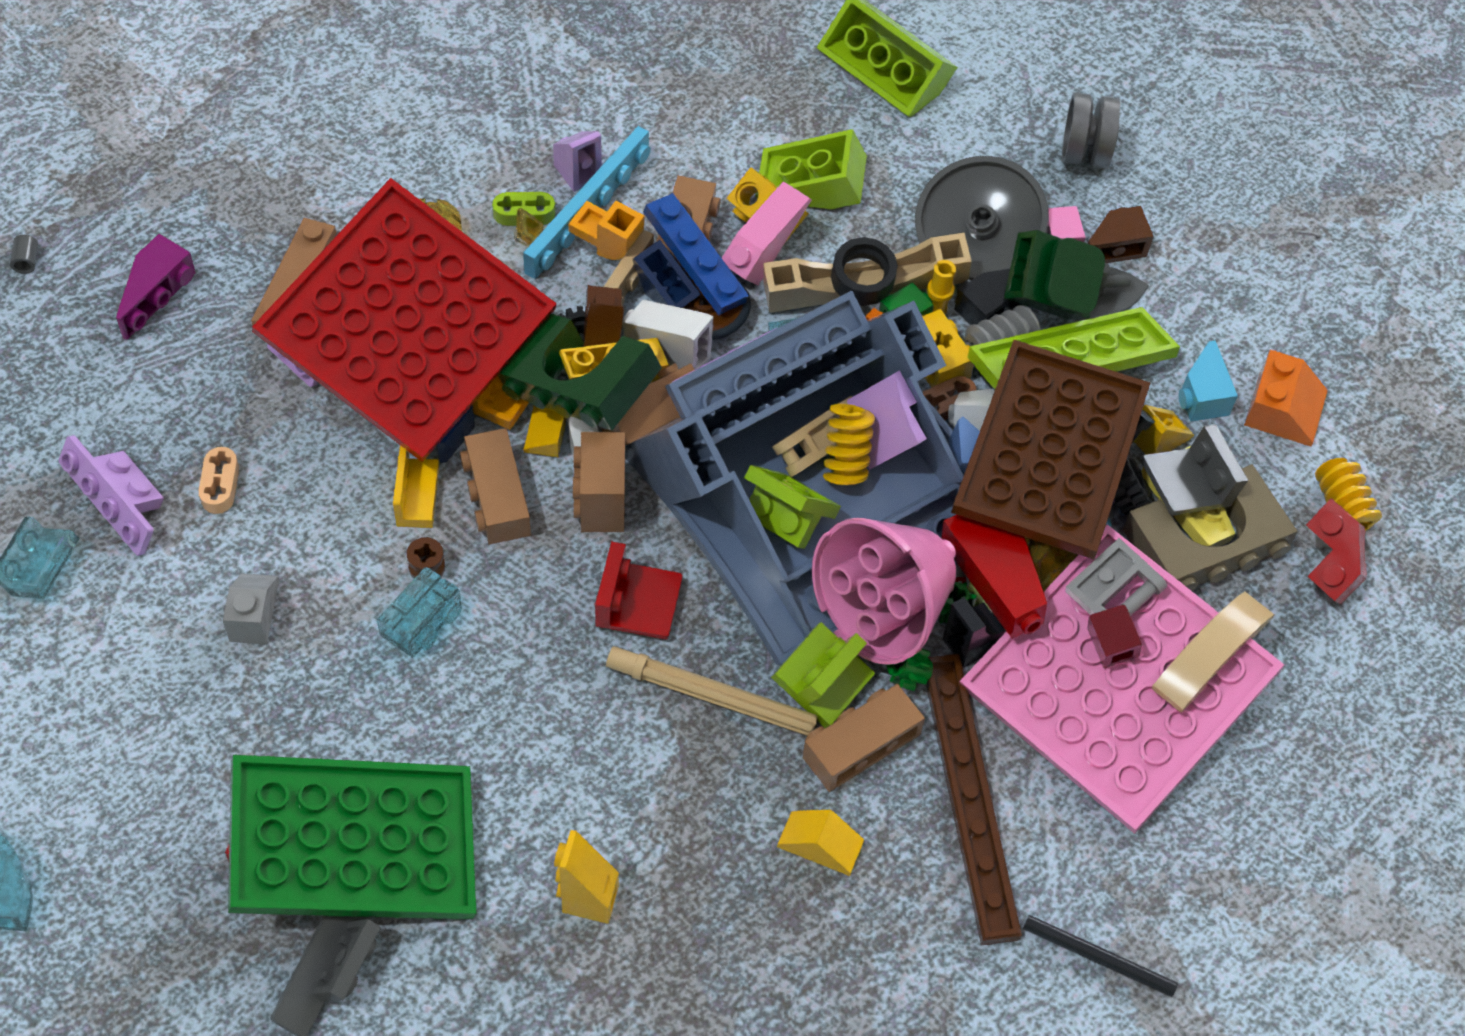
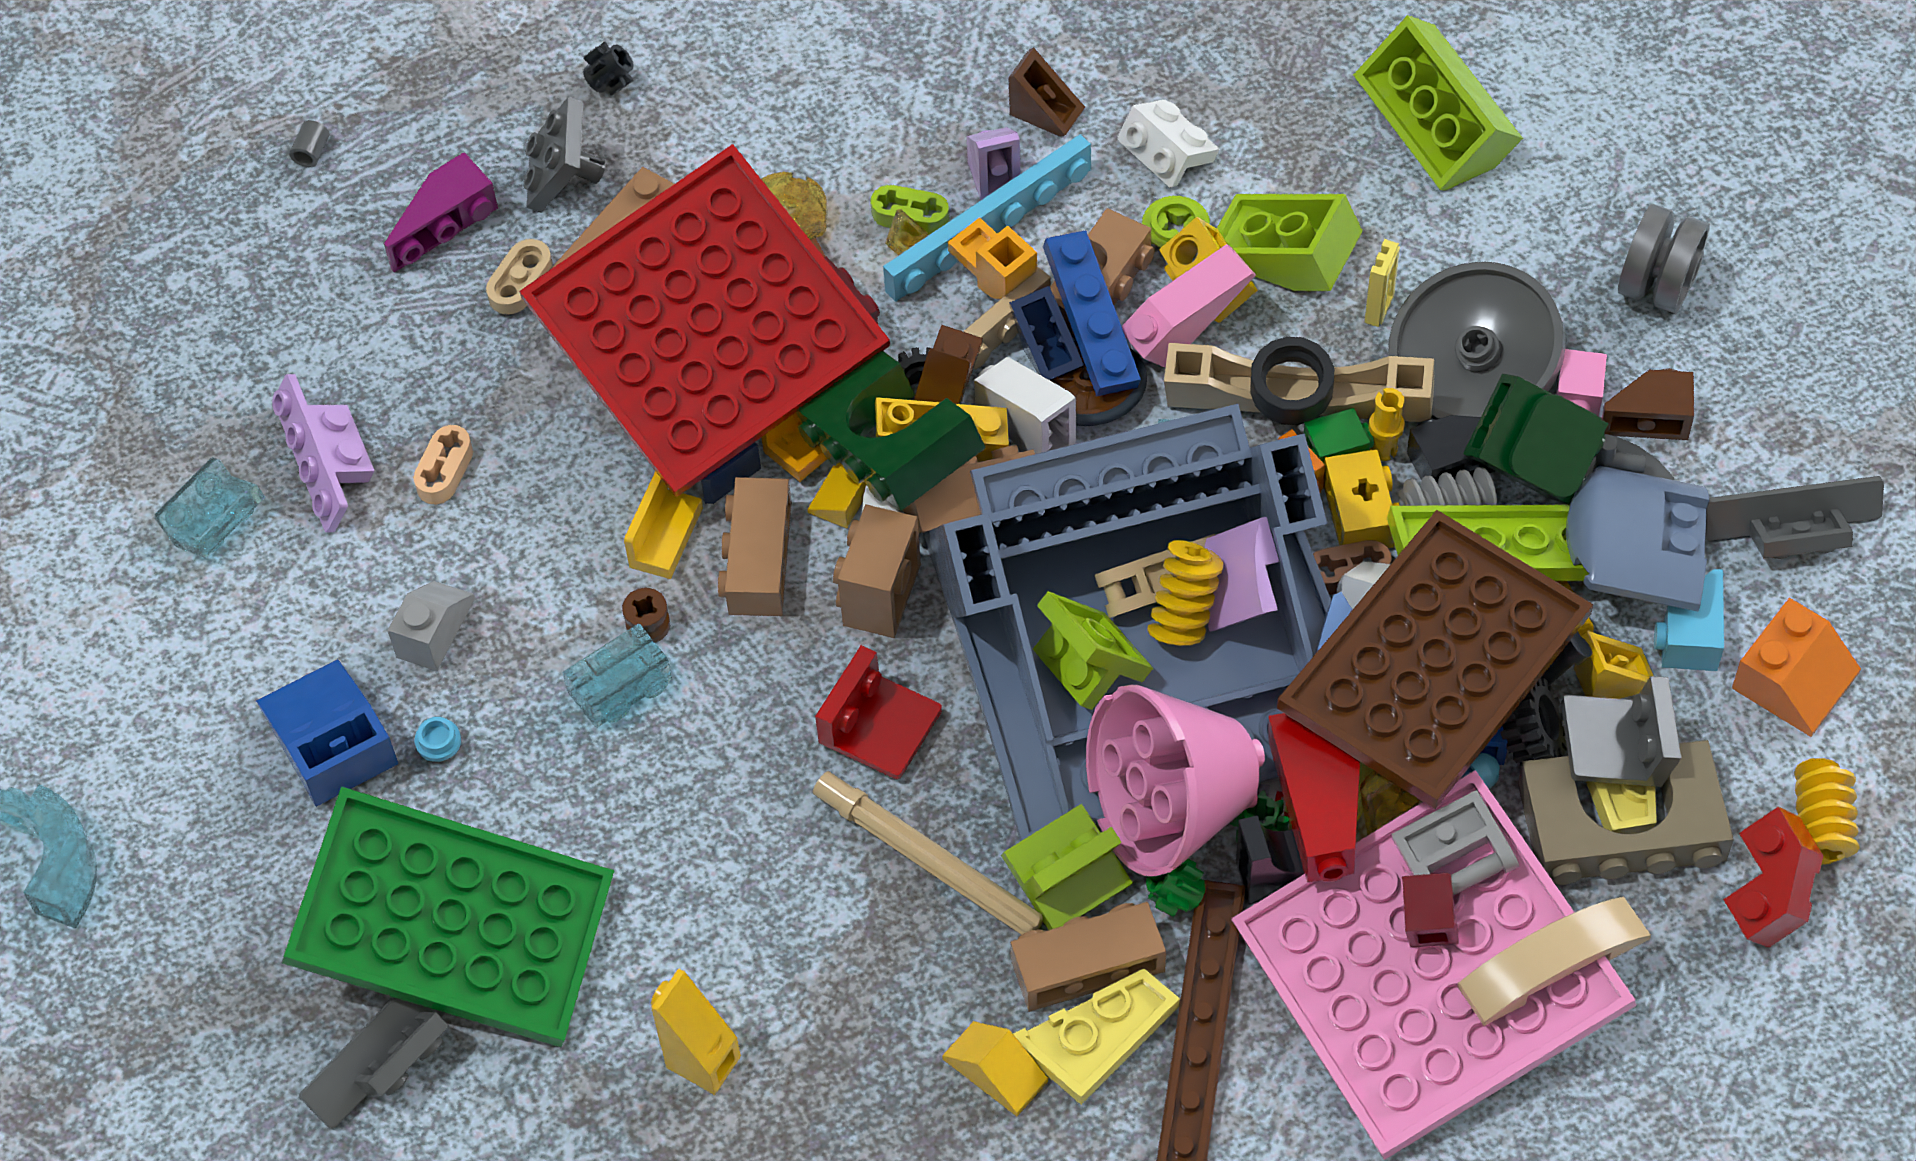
camera: 25 degrees right, 0 degrees up
none -> blue slope [256,659,399,807]
none -> medium azure plate [414,717,461,762]
none -> tan plate [486,239,553,314]
none -> dark grey plate [523,97,606,213]
none -> black gear [583,42,634,96]
none -> reddish brown slope [1008,48,1085,137]
none -> light yellow wing [1013,969,1180,1105]
none -> white bracket [1118,100,1220,187]
none -> lime gear [1142,196,1210,249]
none -> light yellow tile [1364,239,1400,327]
none -> sand blue slope [1566,465,1709,611]
none -> dark grey bracket [1705,476,1884,559]

